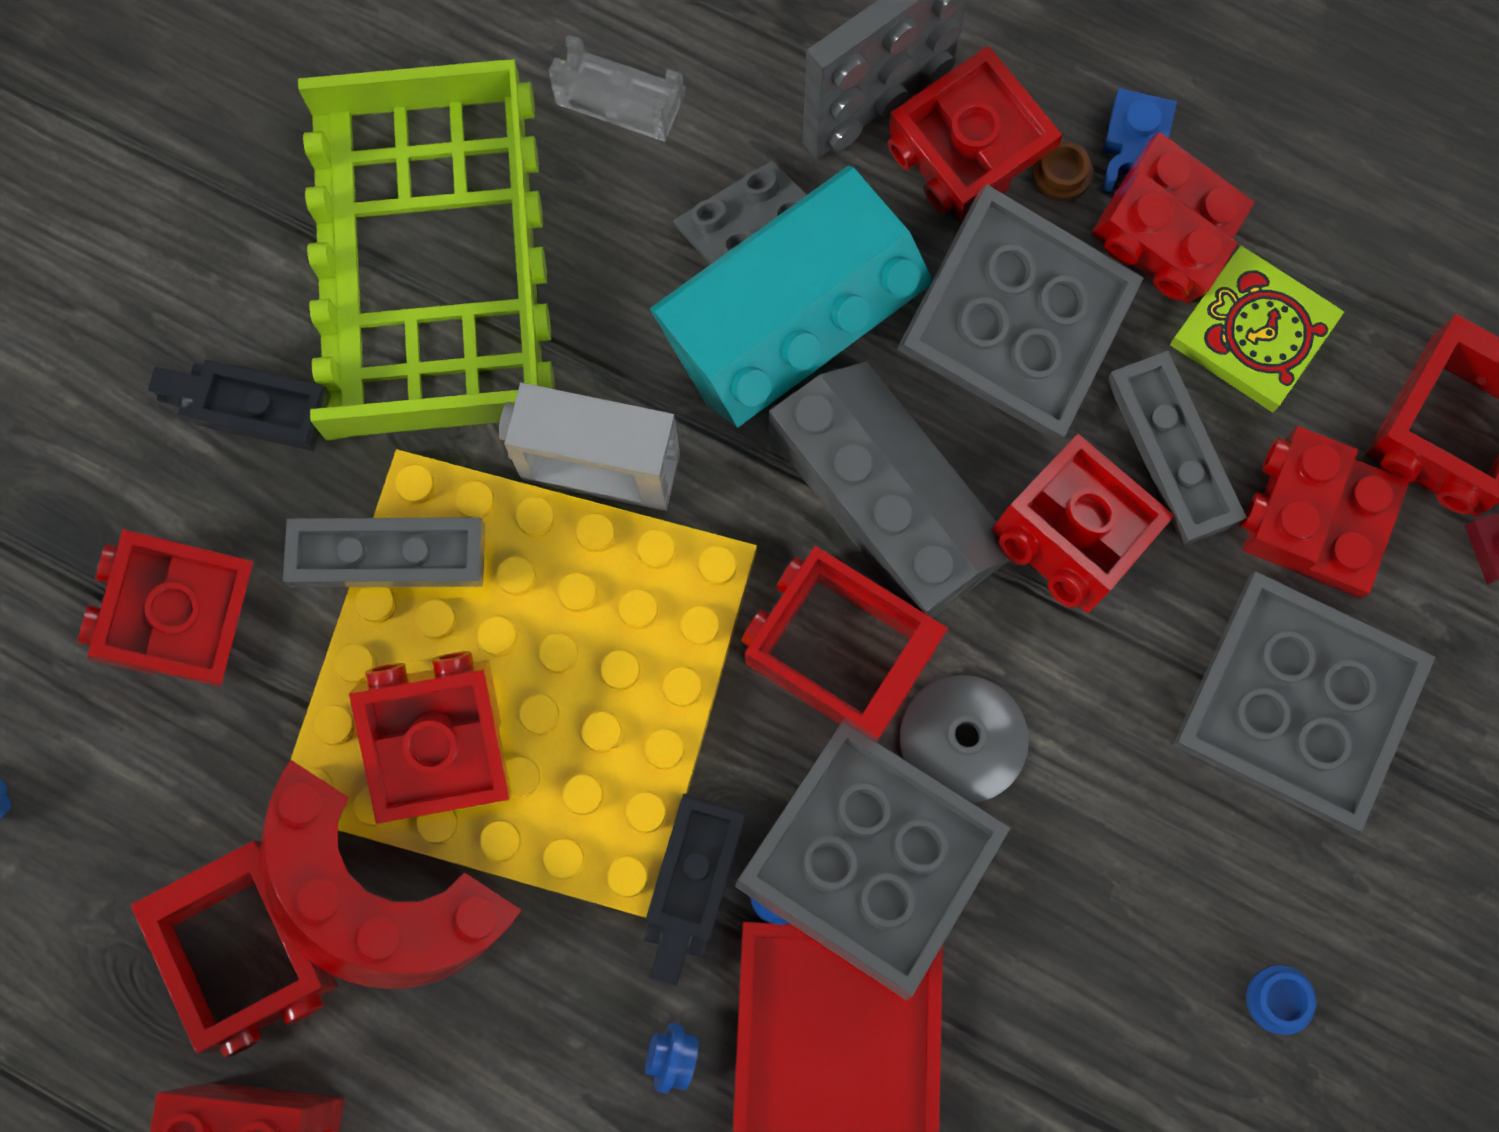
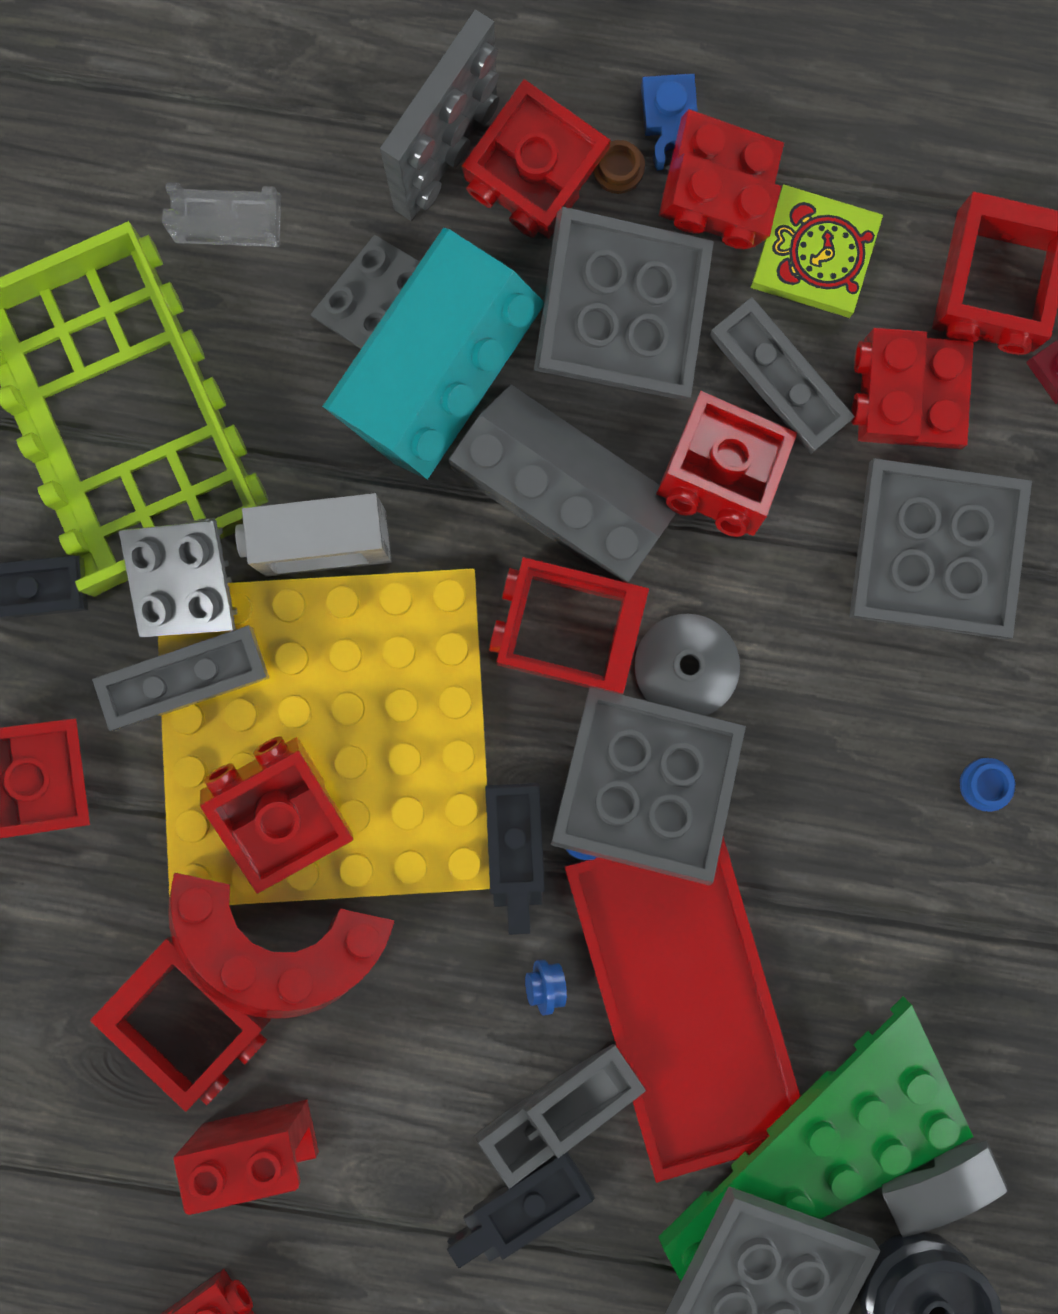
camera: 25 degrees left, 10 degrees up
none -> hinge [119,517,238,638]

